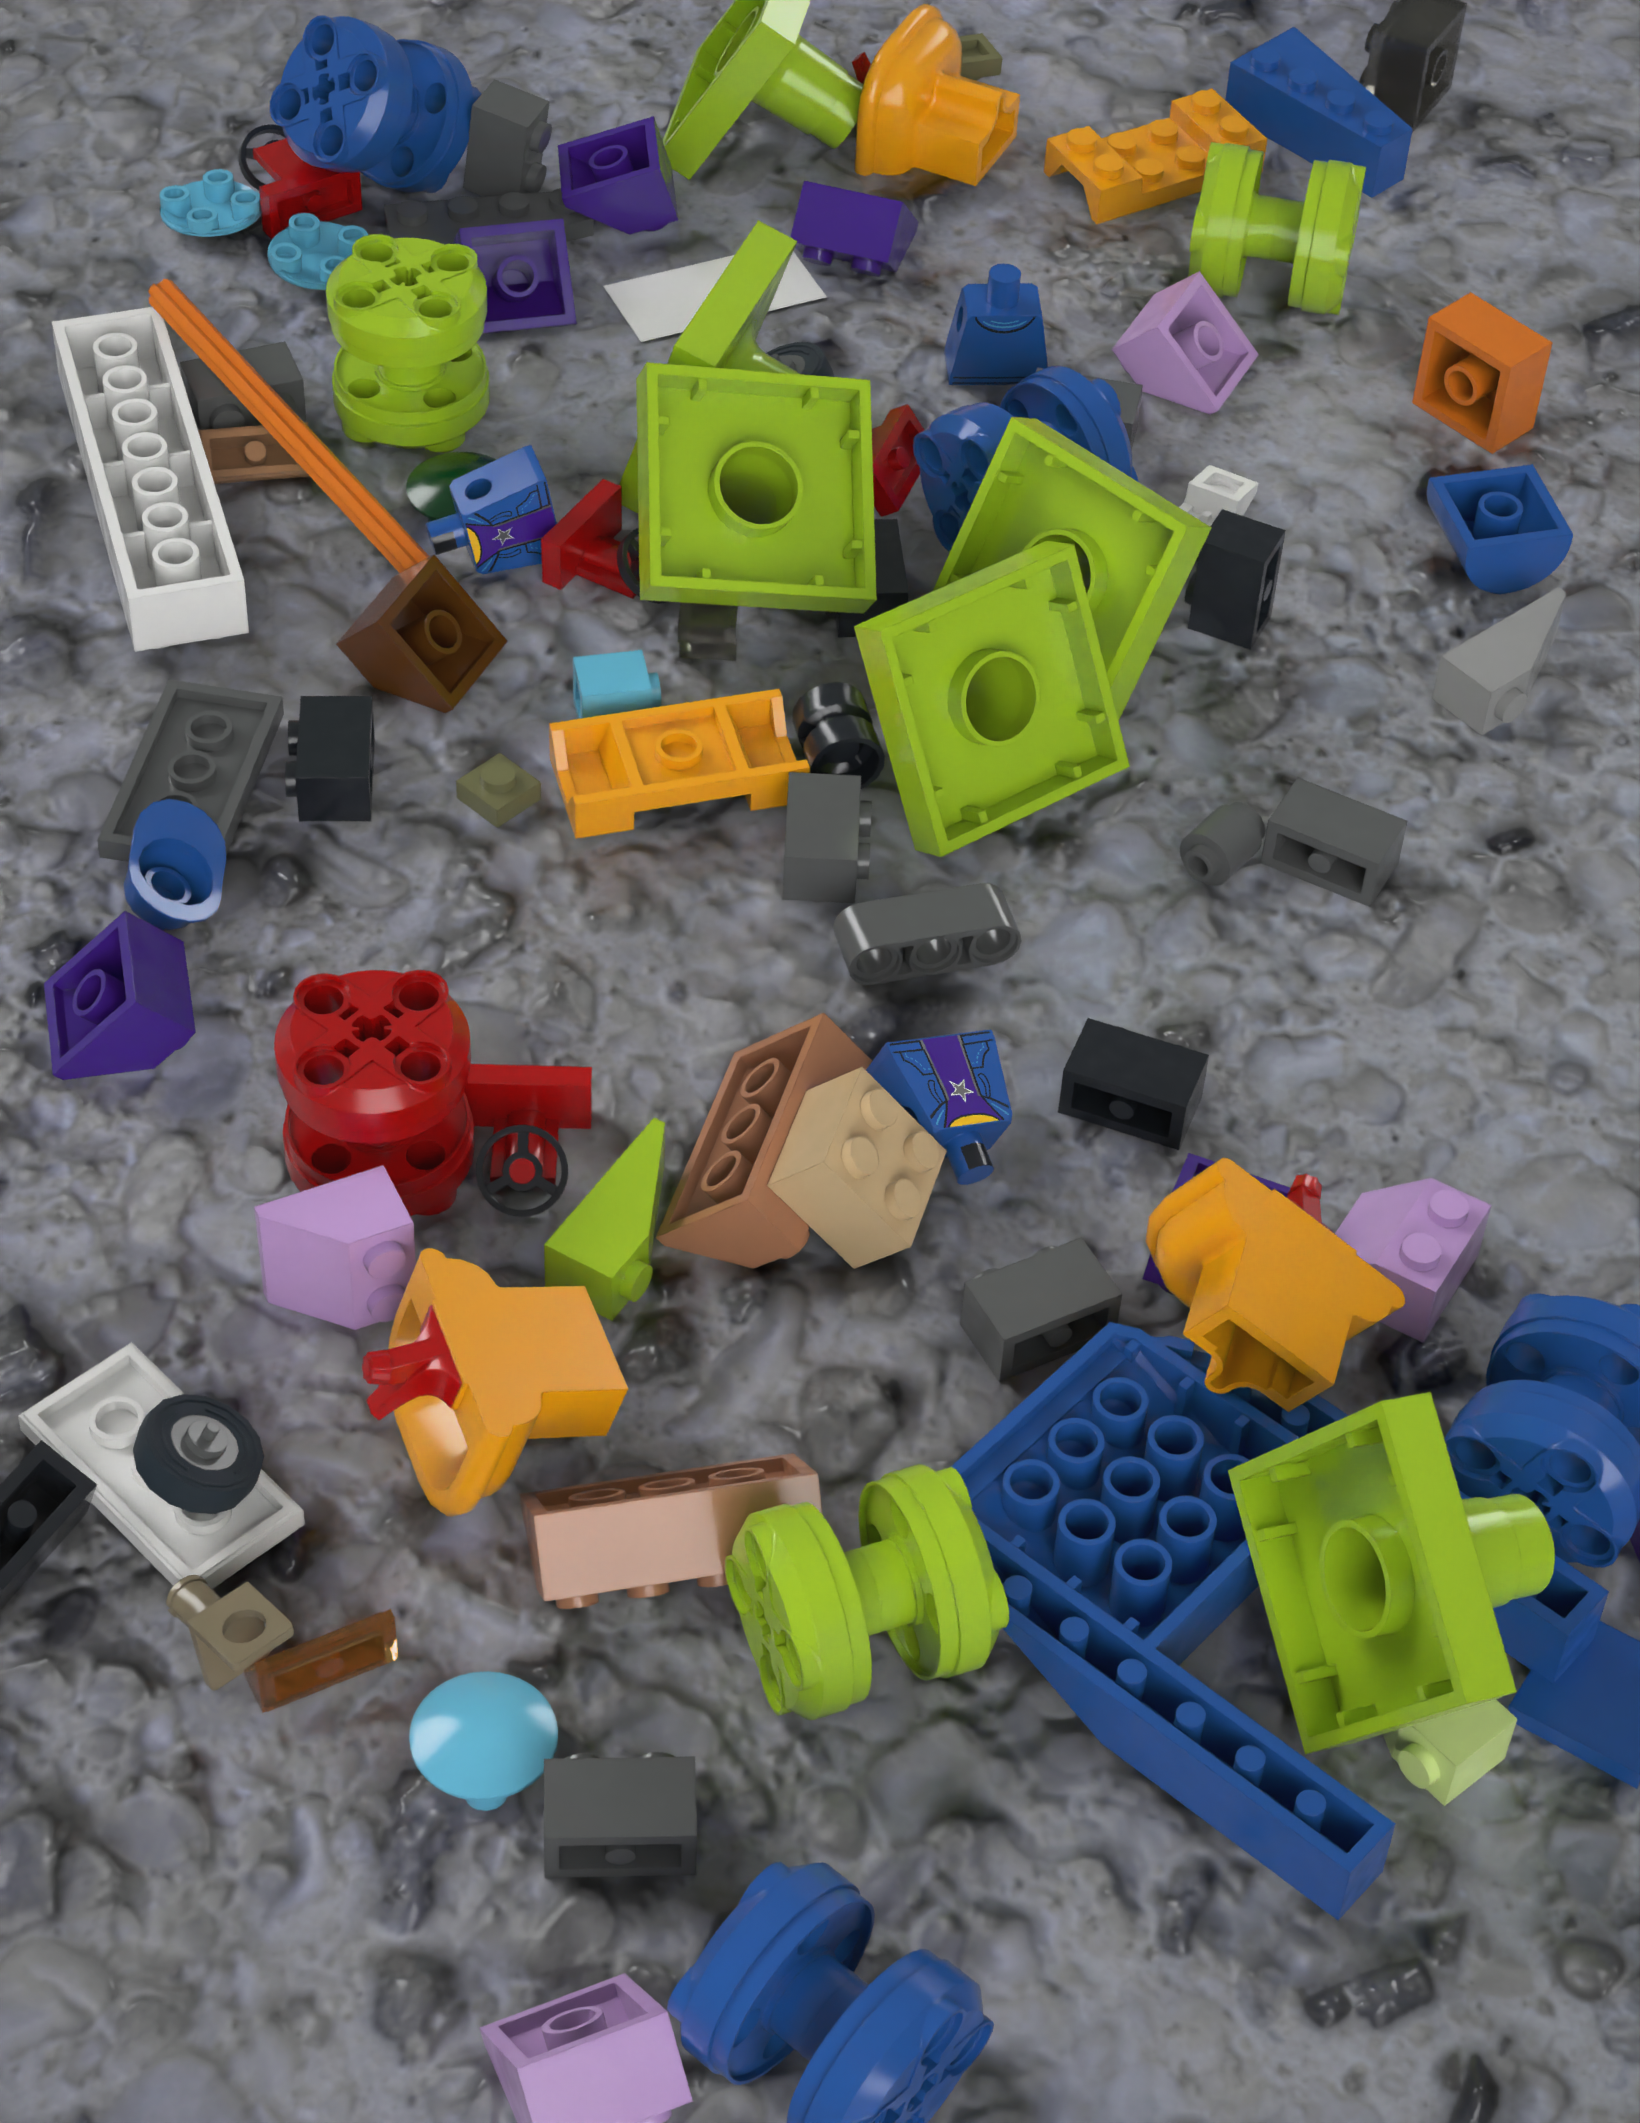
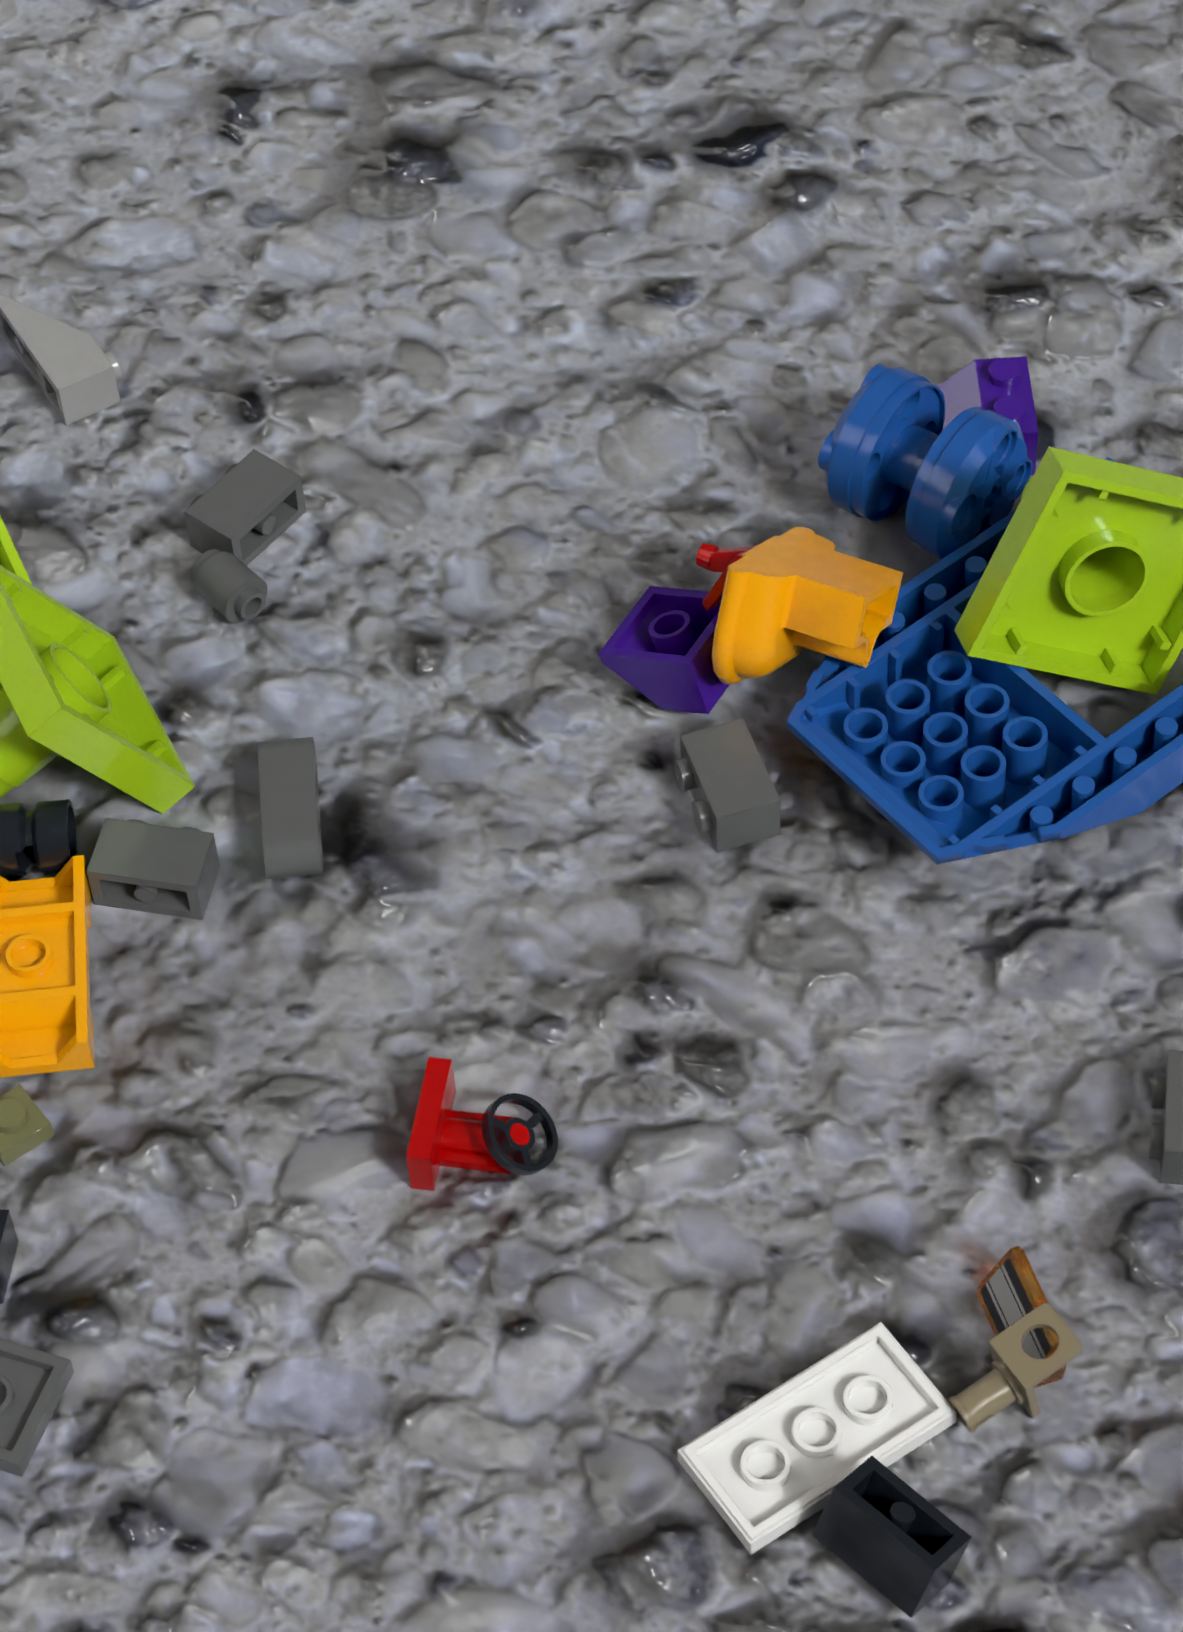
camera: 75 degrees left, 5 degrees up
dark purple slope [44,911,196,1080] -> none
blue piece [123,799,226,930] -> none
black wheel [133,1394,264,1514] -> none
lavender slope [254,1165,416,1330] -> none
red piece [274,970,475,1216] -> none
light orange piece [362,1248,628,1517] -> none
medium azure dish [409,1672,558,1811] -> none
nougat slope [519,1453,823,1609] -> none
lime slope [544,1117,665,1321] -> none
nougat slope [656,1013,872,1269] -> none
lime piece [725,1464,1009,1721] -> none
tan brick [767,1067,947,1269] -> none
blue torso [866,1029,1012,1185] -> none
black brick [1058,1018,1209,1150] -> none
lavender slope [1335,1178,1492,1342] -> none

